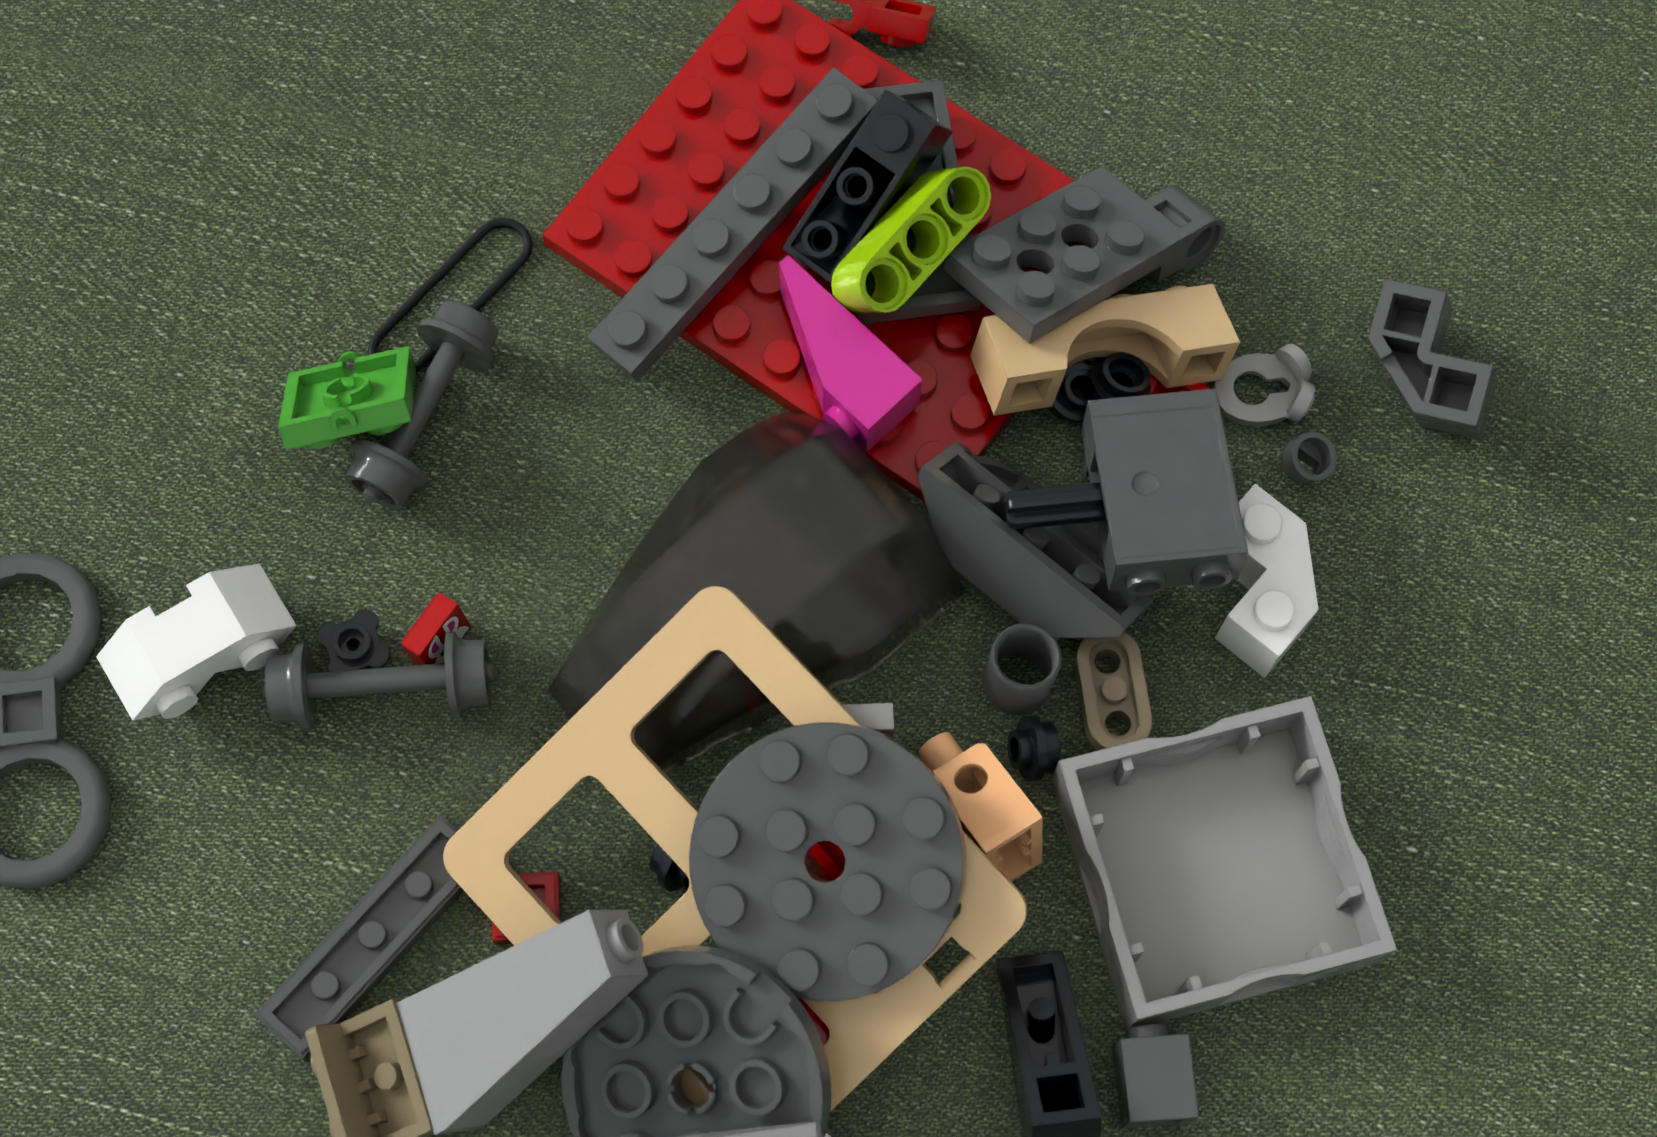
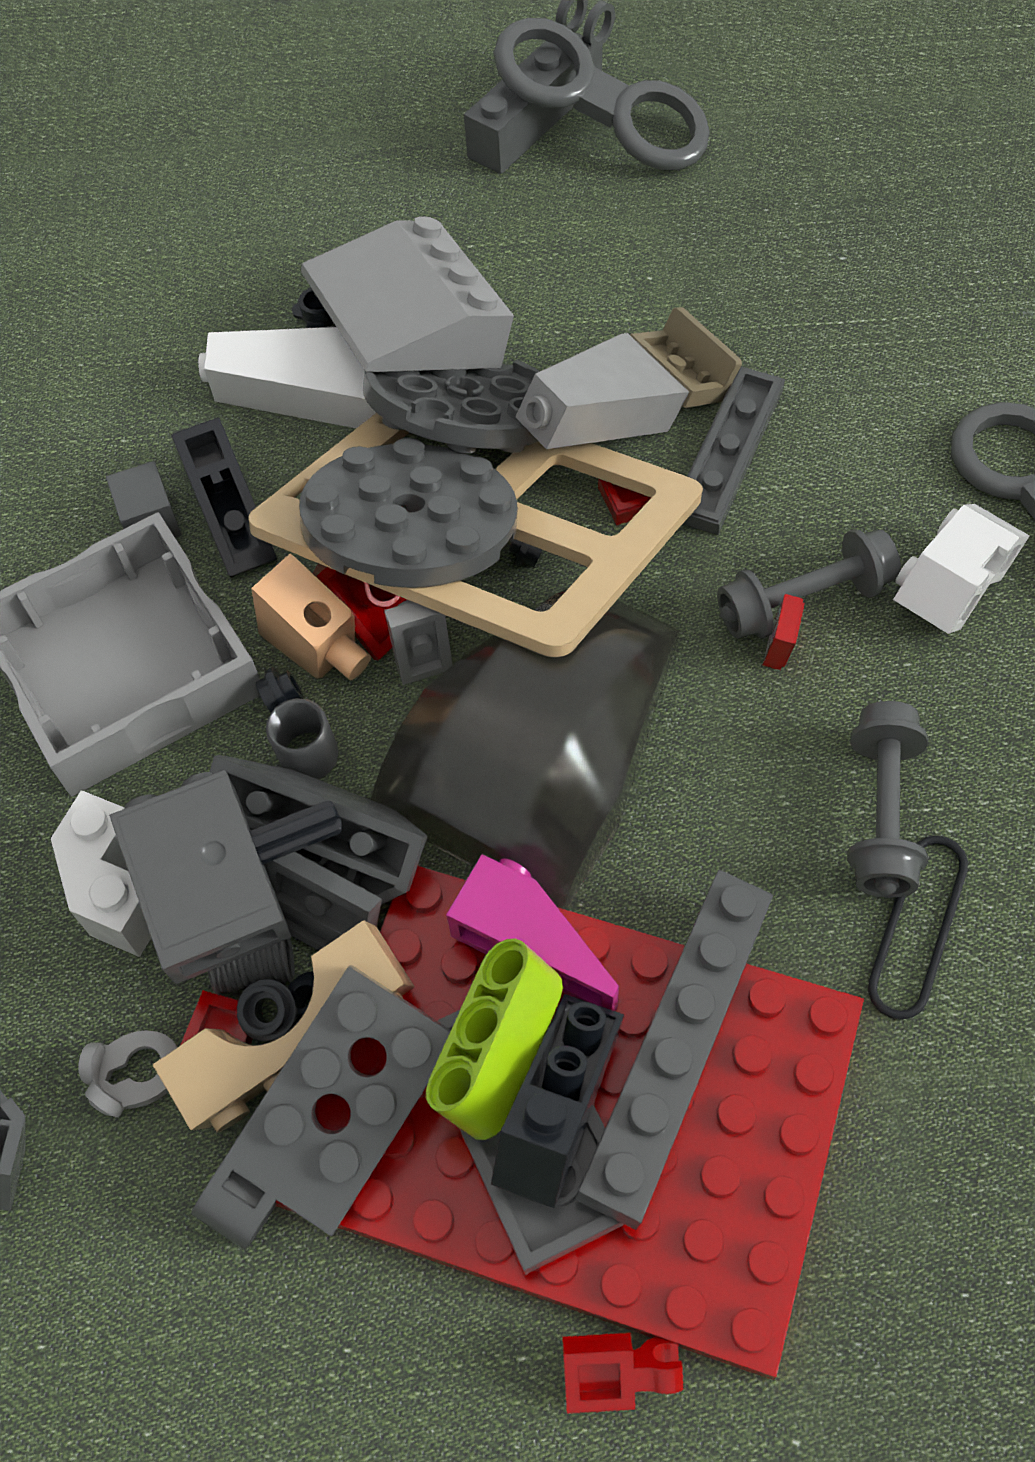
camera: 170 degrees right, 10 degrees down
bright green plate [278,346,416,450] -> none
black plate [317,609,391,672] -> none
dark tan plate [1074,632,1152,751] -> none
dark grey hinge [1280,432,1337,484] -> none
none -> dark grey plate [266,852,382,951]

